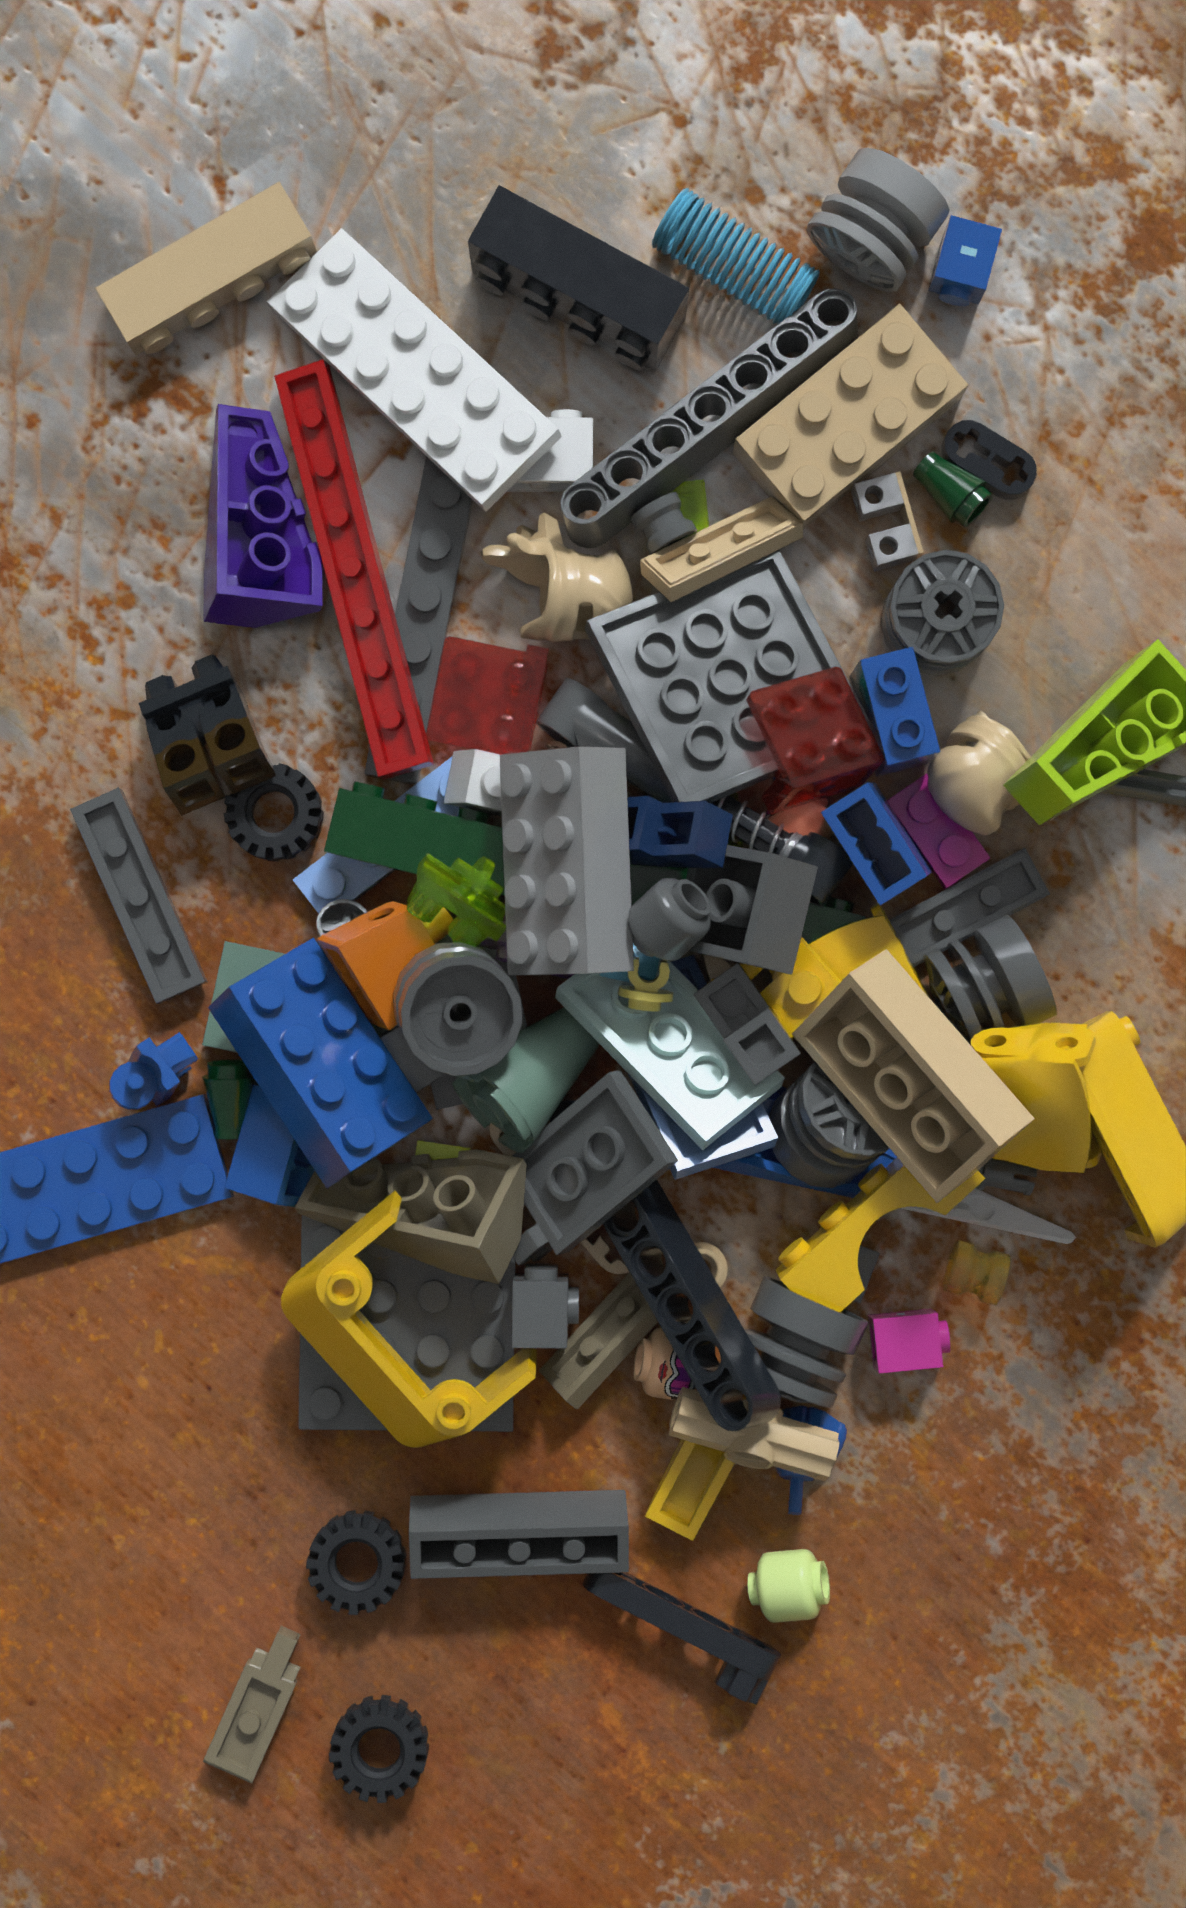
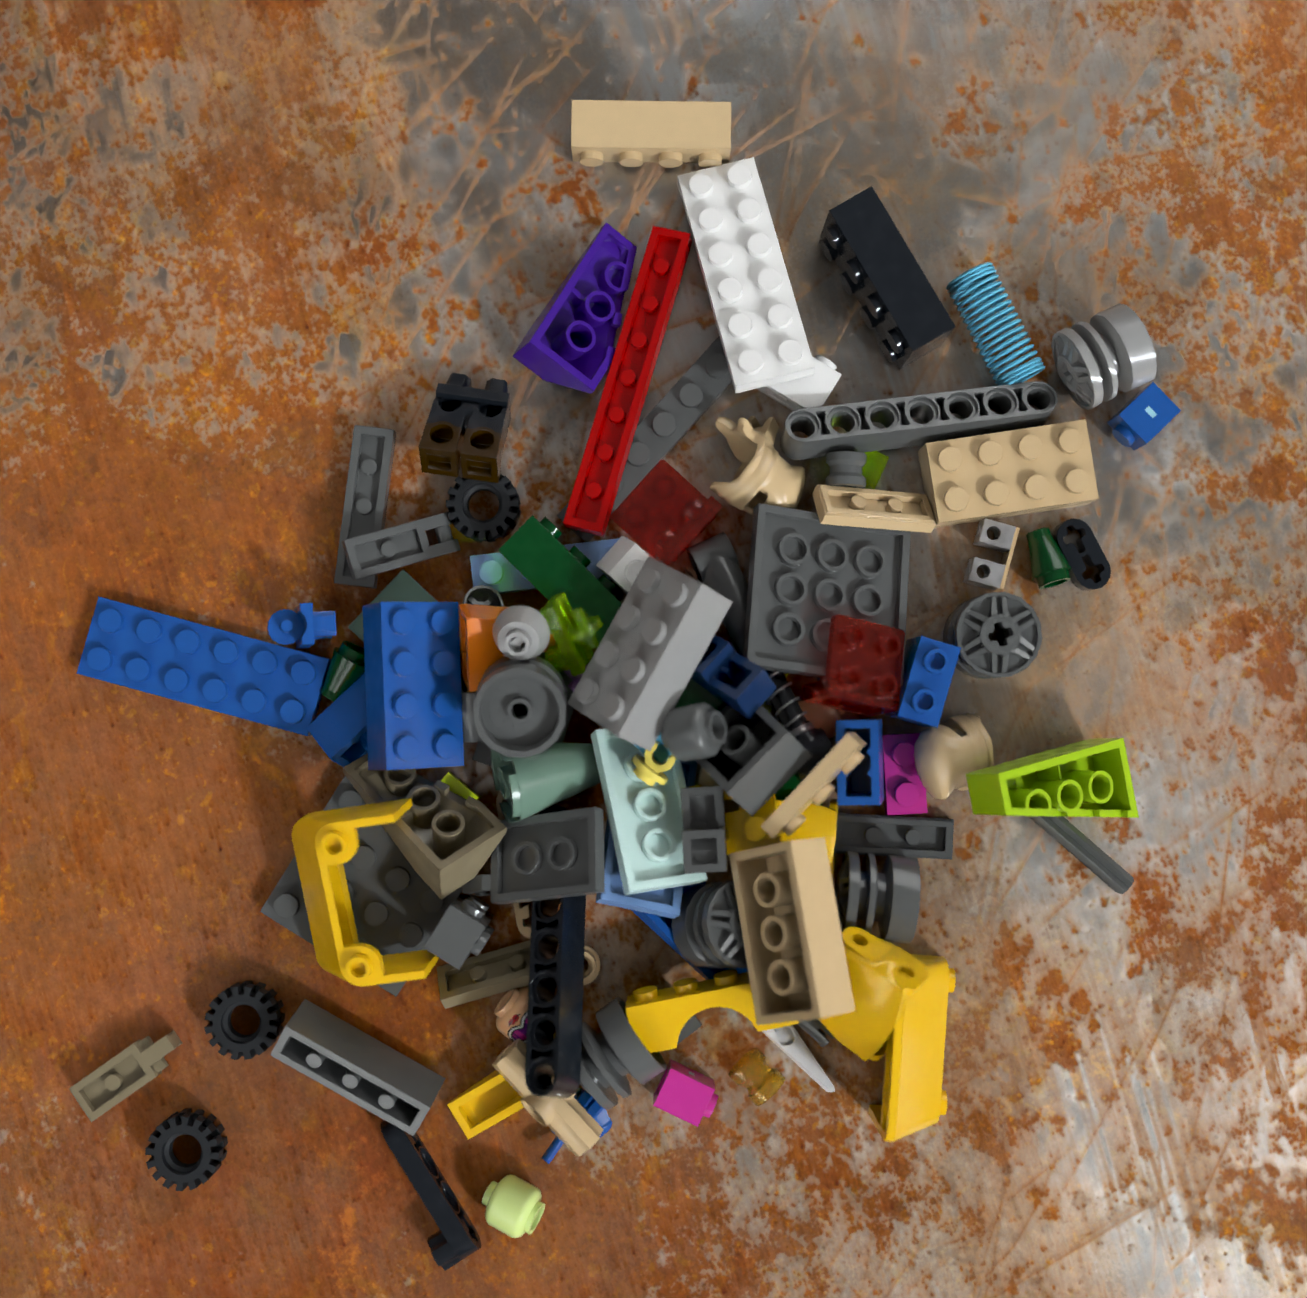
camera: 30 degrees right, 0 degrees up
none -> dark grey plate [342,512,461,581]
none -> light grey cone [493,605,550,661]
none -> tan plate [761,732,867,838]

